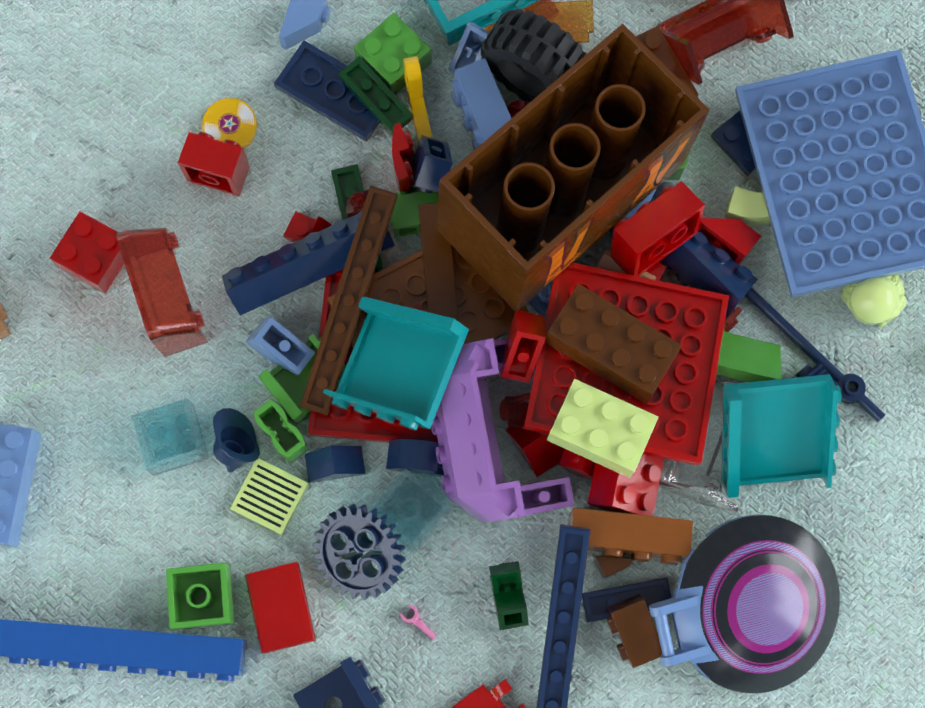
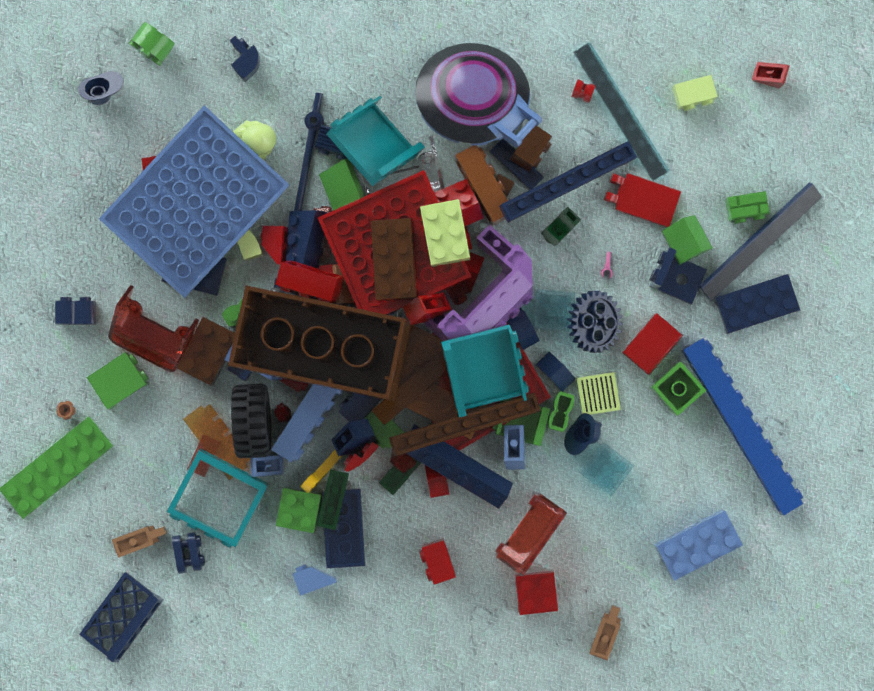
camera: 125 degrees left, 10 degrees up
yellow tile [202,98,258,149] -> none

